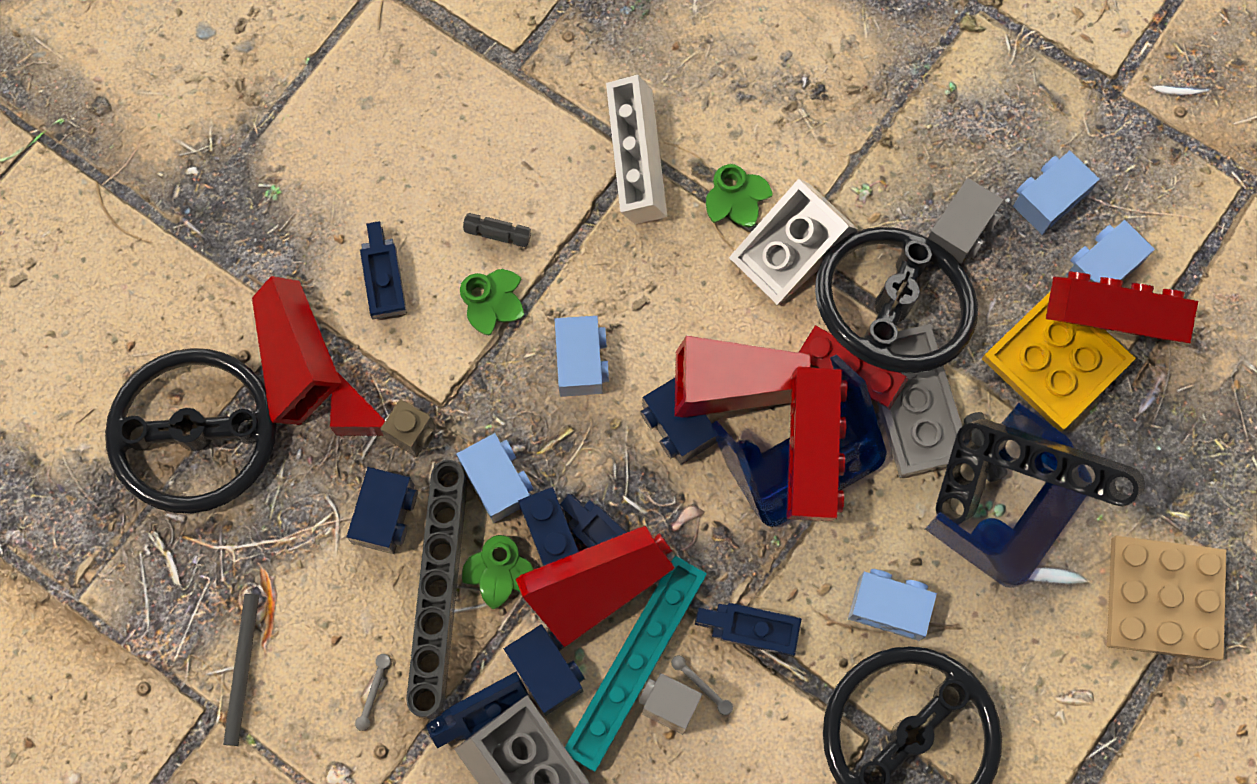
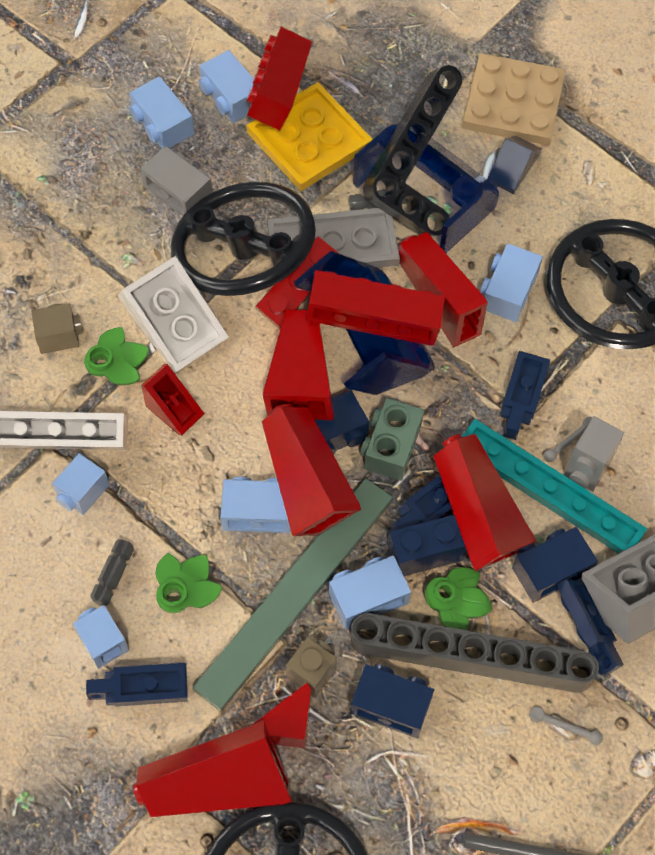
camera: 85 degrees left, 10 degrees down
none -> dark tan brick [31,303,83,354]
none -> light blue brick [52,453,109,515]
none -> light blue brick [72,605,129,669]
none -> red slope [141,364,205,436]
none -> sand green tile [192,478,393,712]
none -> red slope [261,404,361,537]
none -> sand green brick [360,398,424,481]
none -> red slope [399,232,488,348]
none -> slope [487,136,542,194]

